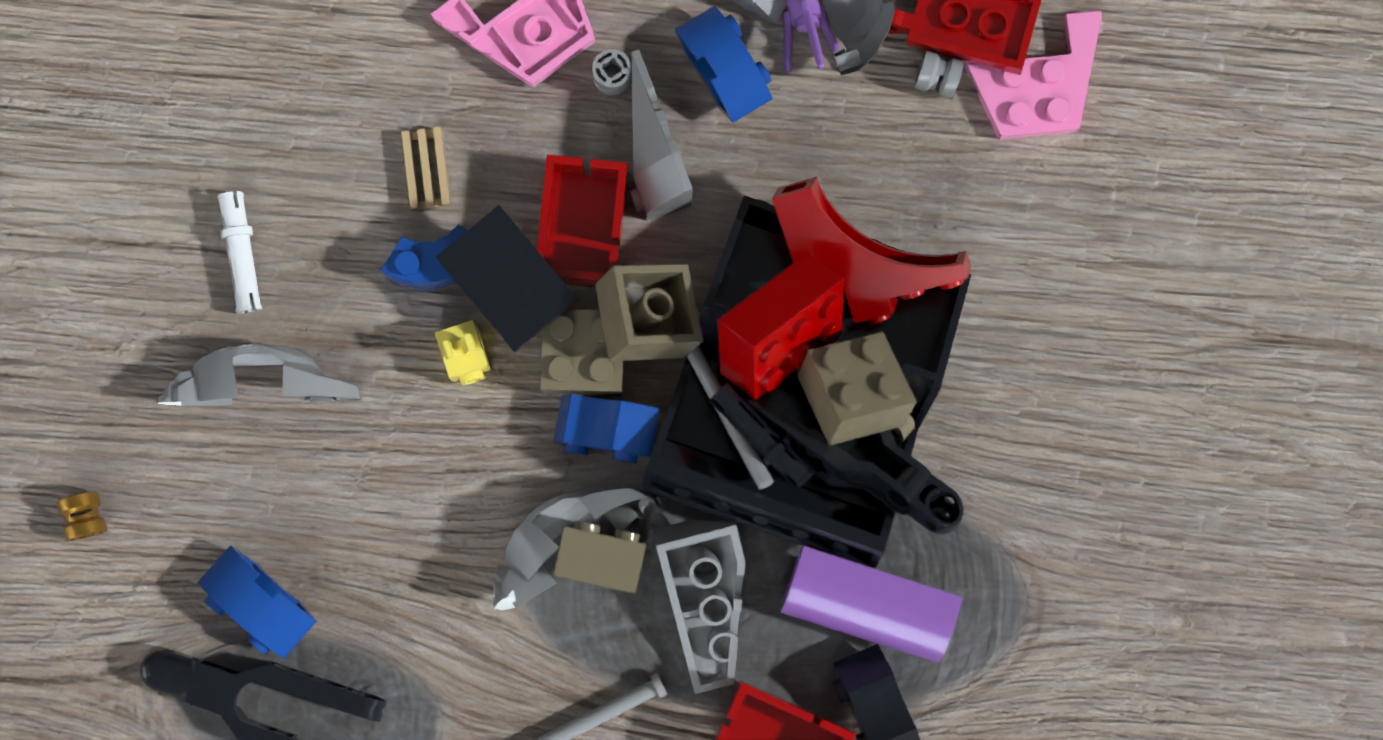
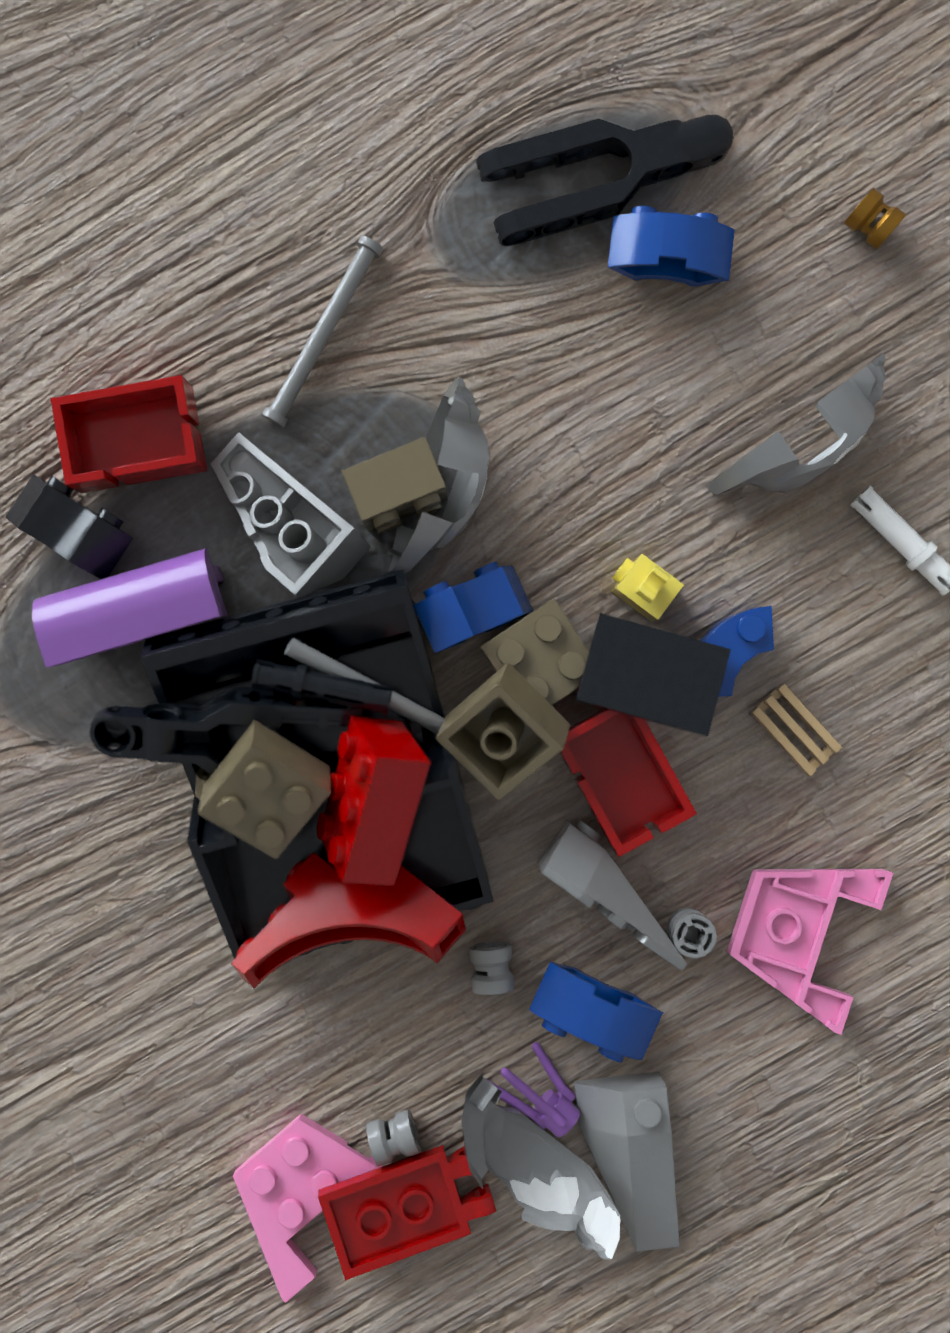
camera: 155 degrees right, 5 degrees up
none -> light grey wheel [469,942,515,995]

